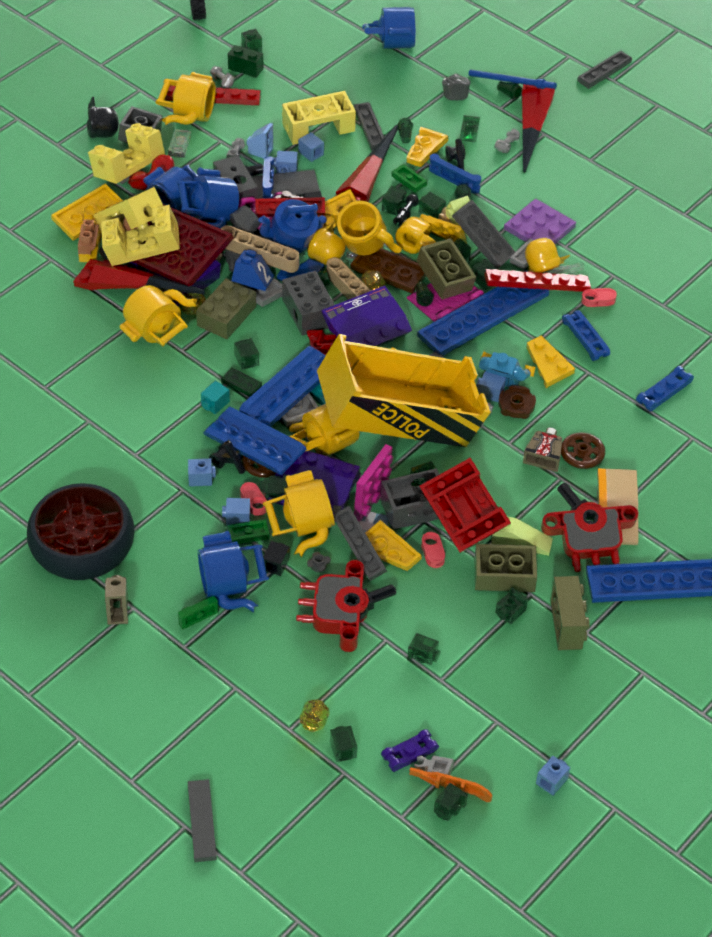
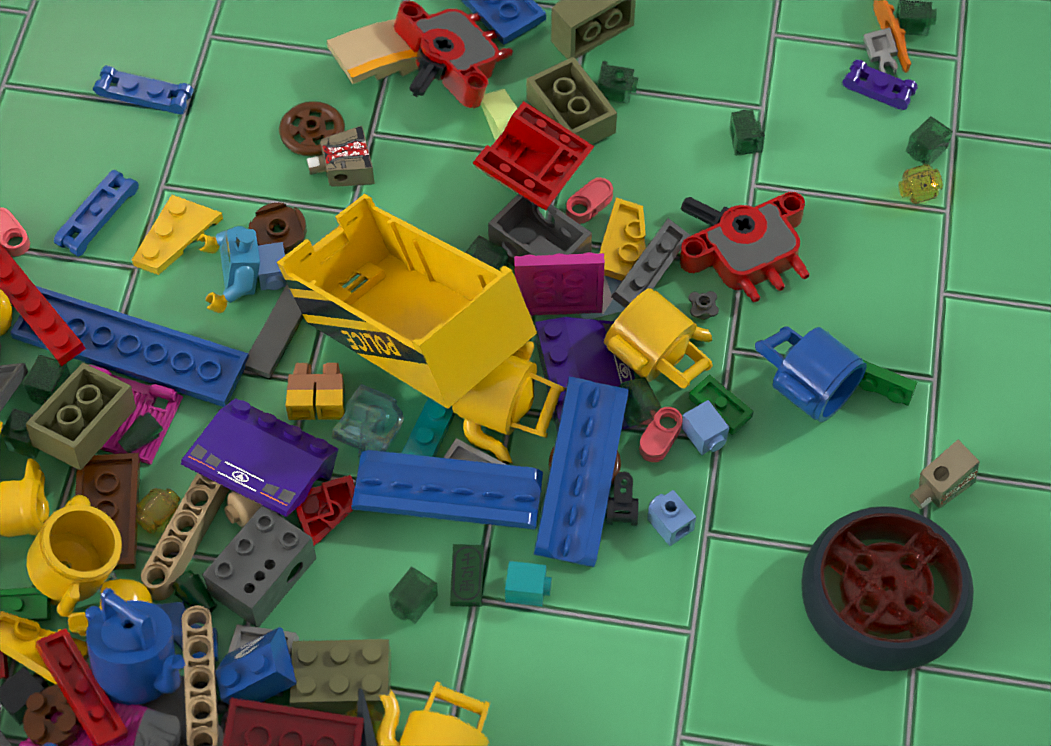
camera: 120 degrees left, 10 degrees up
black brick [263,541,290,576] -> none

